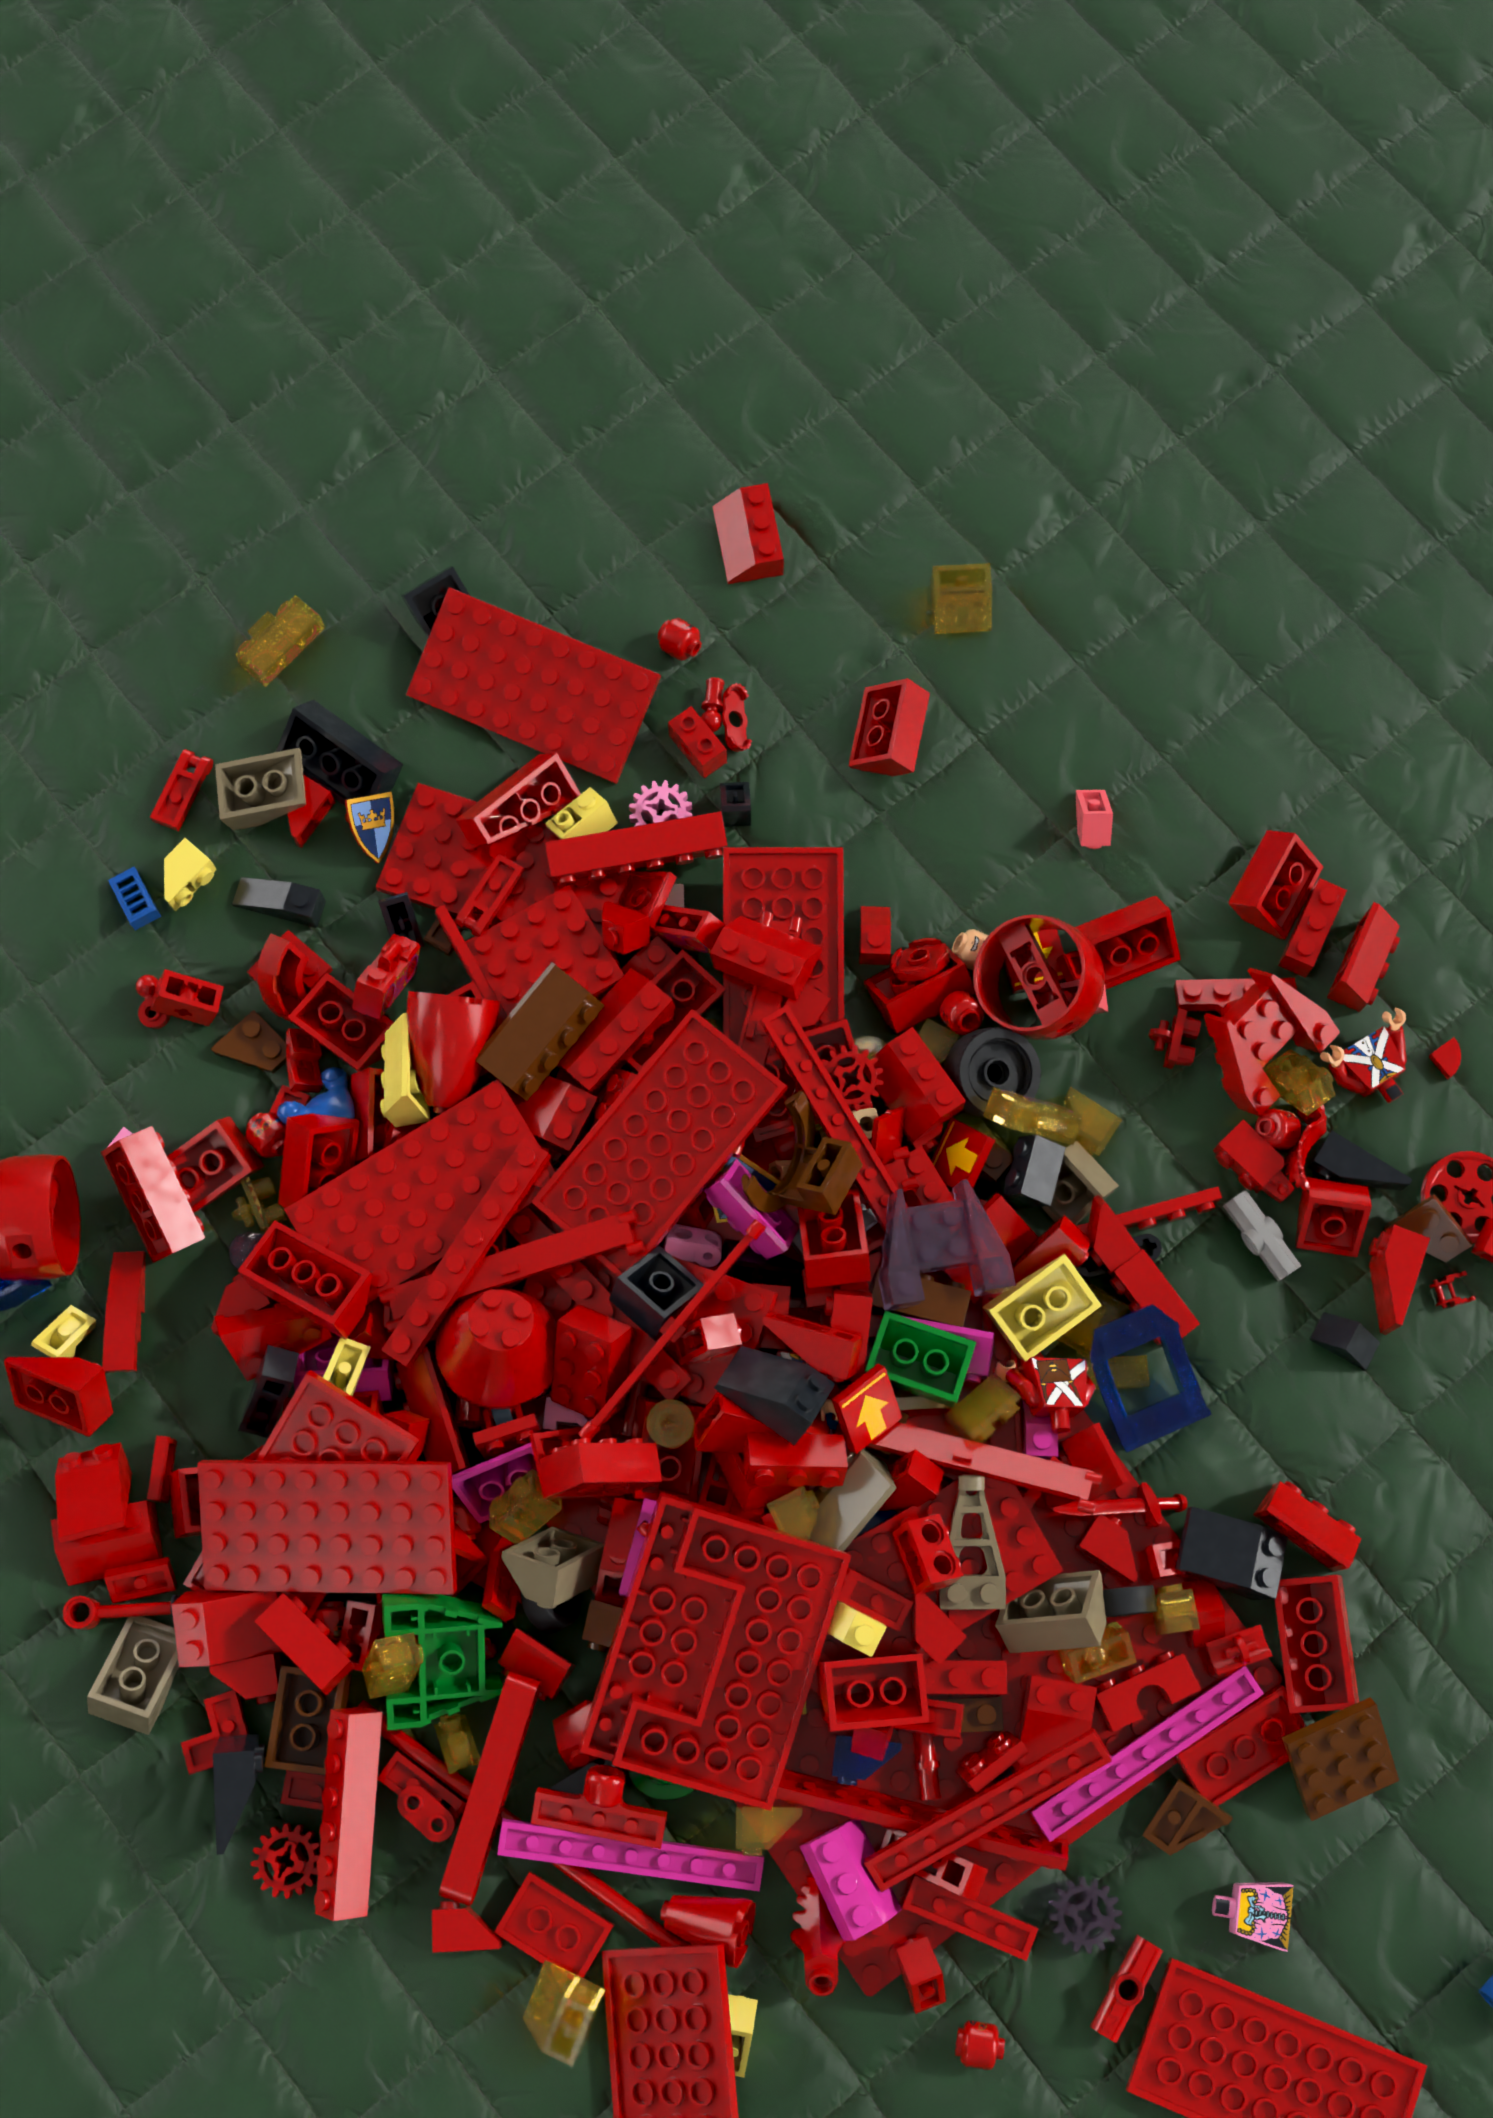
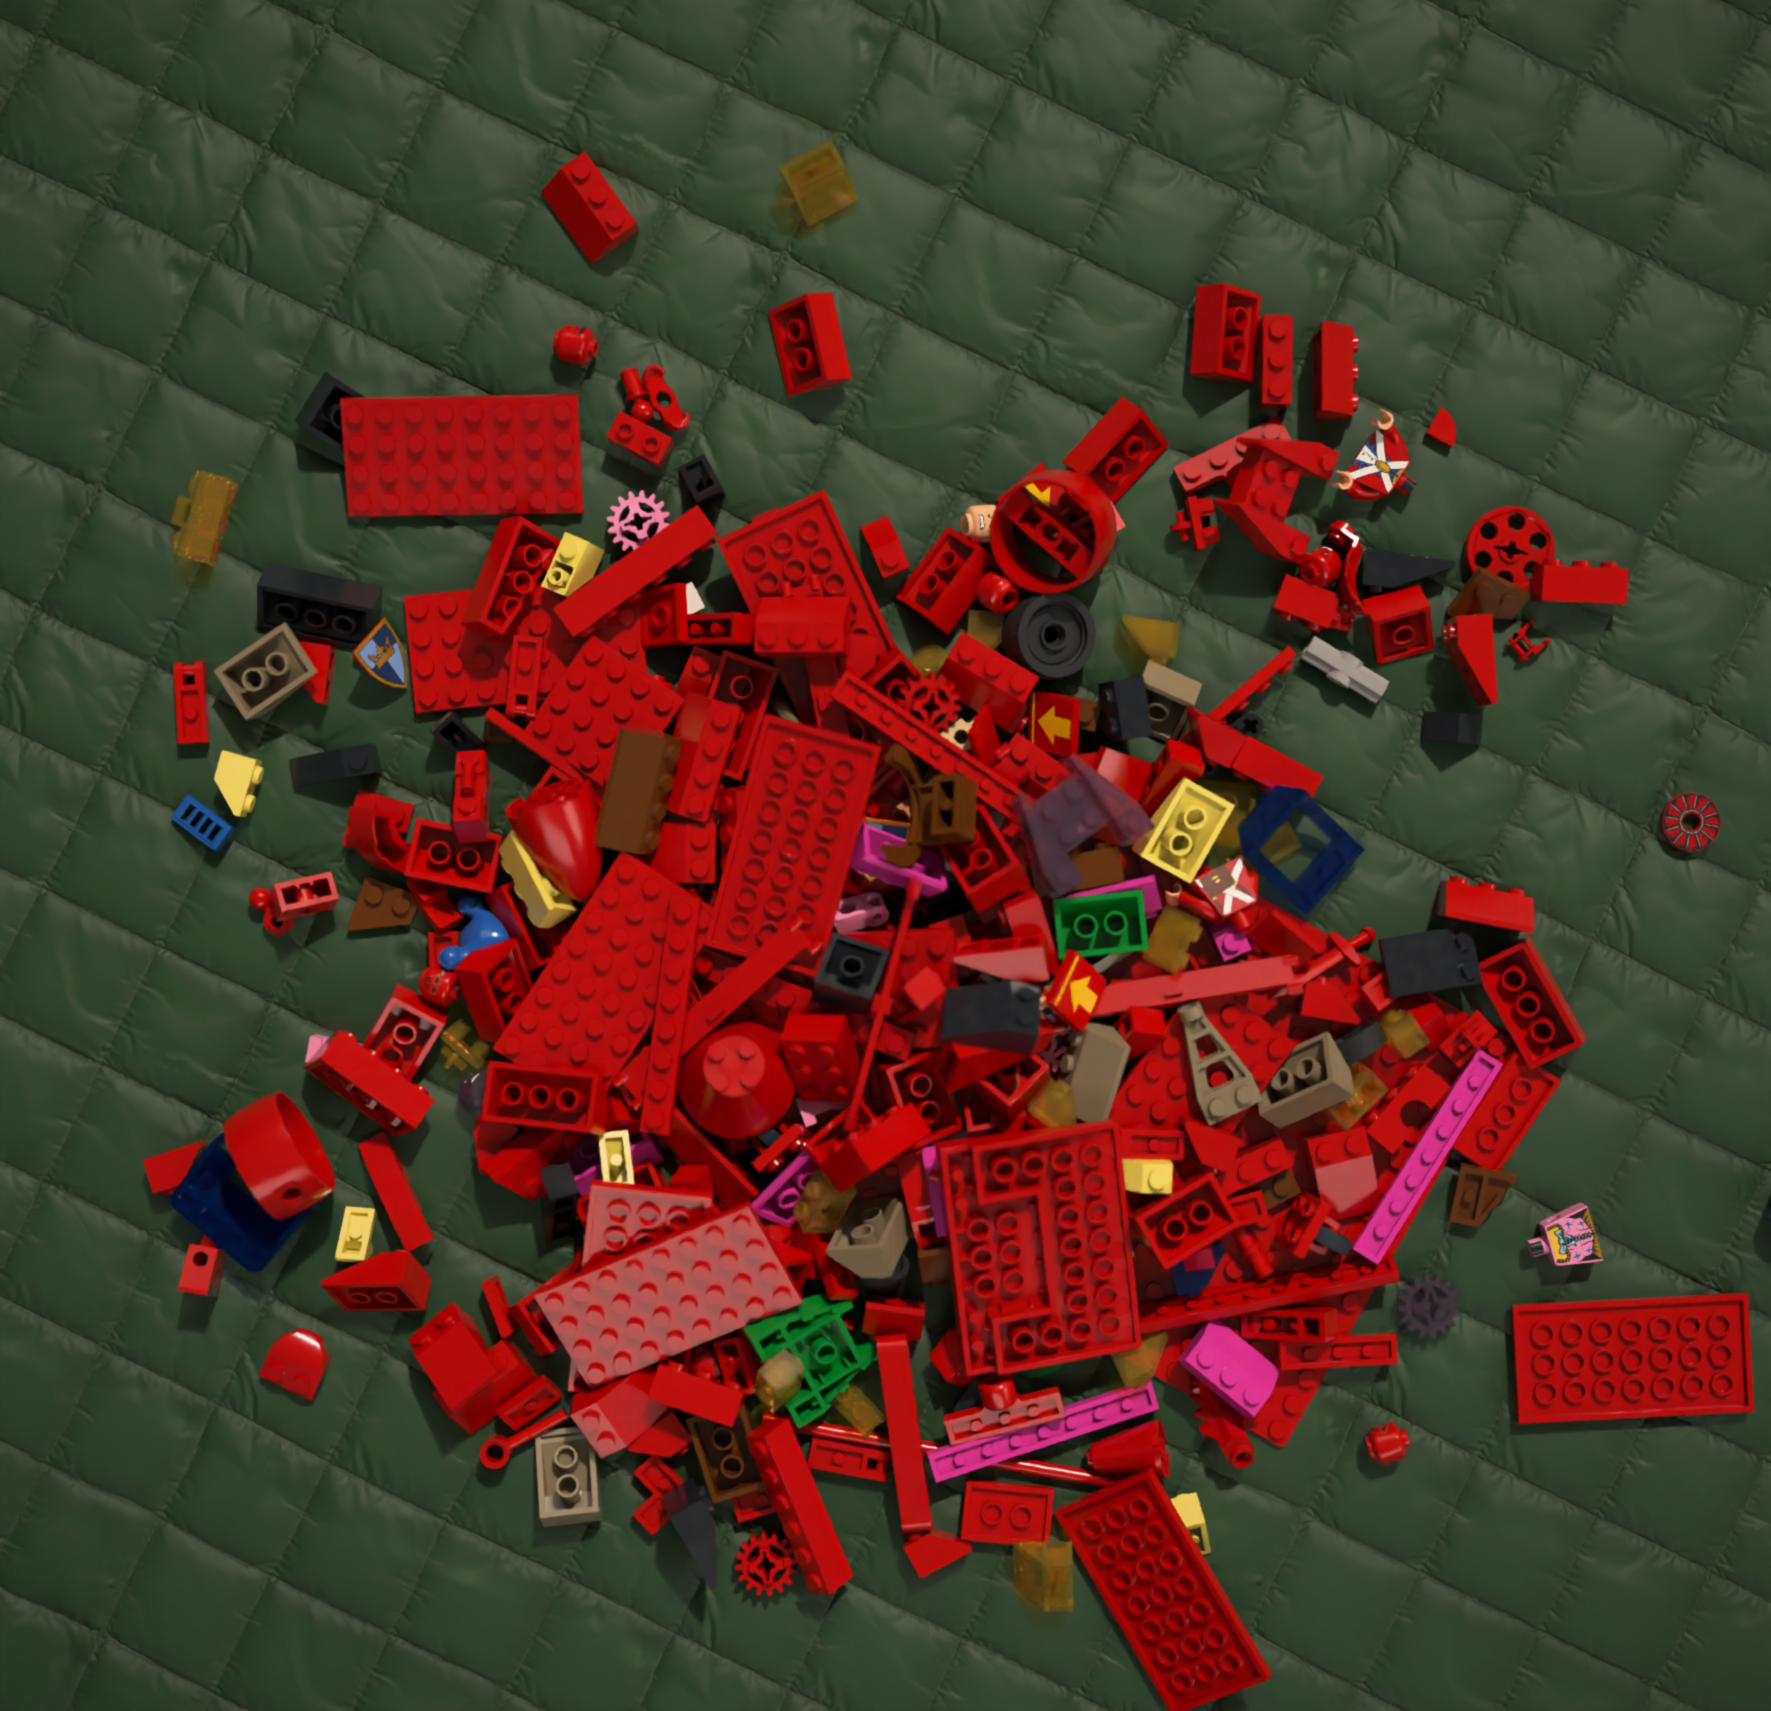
camera: 25 degrees left, 15 degrees up
red plate [397,1785,456,1842] -> none
red slope [602,901,650,954] -> none
clear yellow plate [647,1399,695,1448] -> none
red brick [743,1433,848,1488] -> none
red plate [864,1728,1112,1892] -> none
red tile [890,938,950,982] -> none
red brick [893,1514,964,1595] -> none
red slope [896,1937,946,2014] -> none
clear yellow piece [983,1087,1083,1145] -> none
coral slope [1076,790,1113,849] -> none
red piece [1090,1934,1163,2043] -> none
clear yellow brick [1263,1049,1336,1116] -> none
reddish brown plate [1282,1697,1399,1821] -> none

